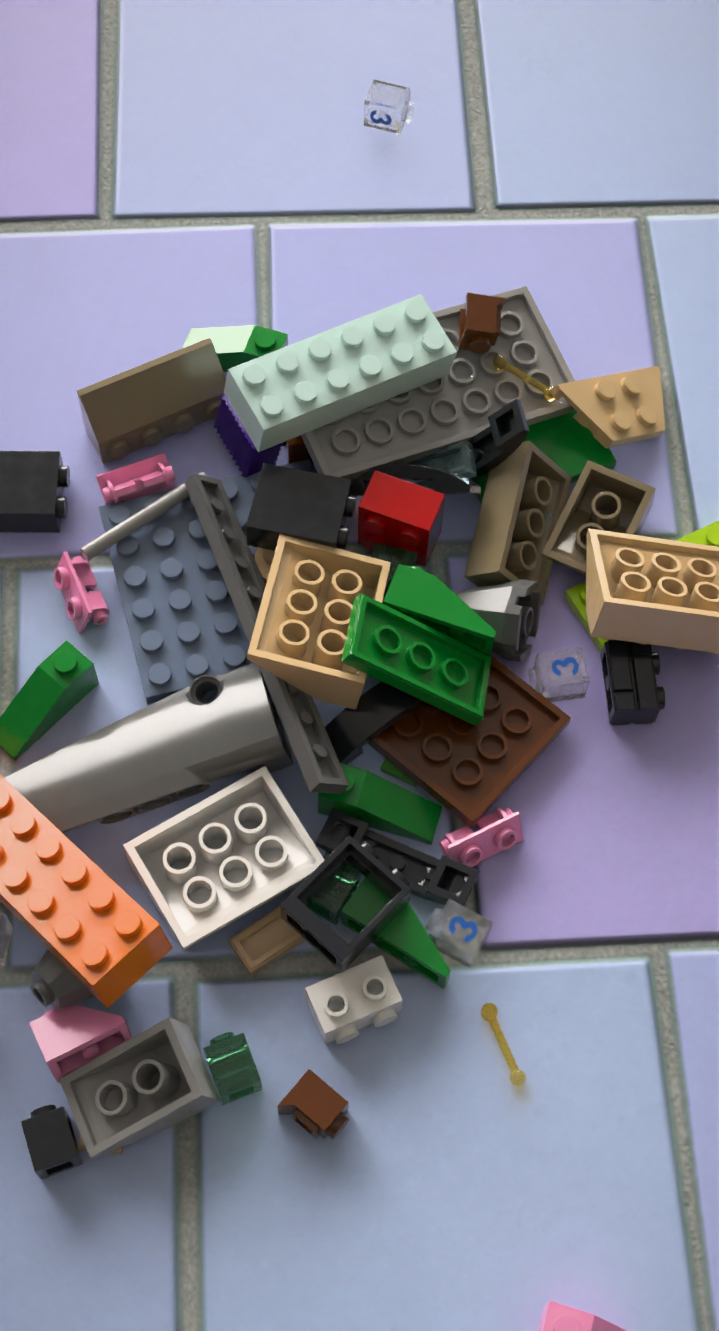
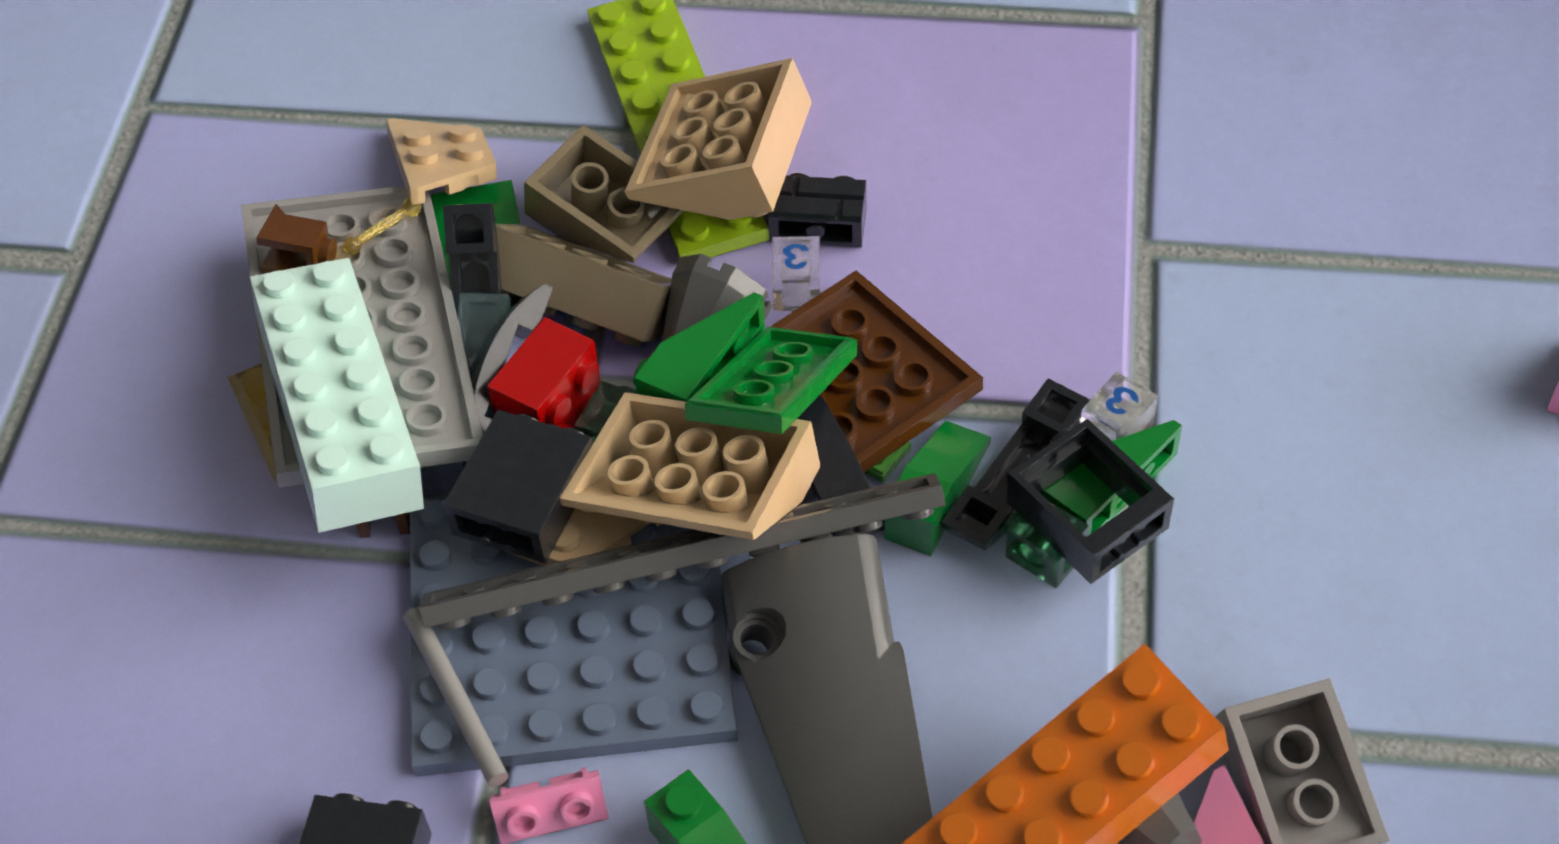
camera: 75 degrees left, 10 degrees down
dark tan slope [77,337,226,464] -> none
bright pink hinge [96,453,176,505] -> none
white slope [123,766,324,950] -> none
slope [183,325,288,372] -> none
clear green brick [203,1032,263,1105] -> none
dark purple brick [213,395,283,477] -> none
tan tile [228,907,306,977] -> none
reddish brown window [277,1069,349,1139] -> none
white brick [305,955,403,1044] -> none
bright pink hinge [439,808,523,867] -> none
clear yellow hinge [481,1003,526,1086] -> none

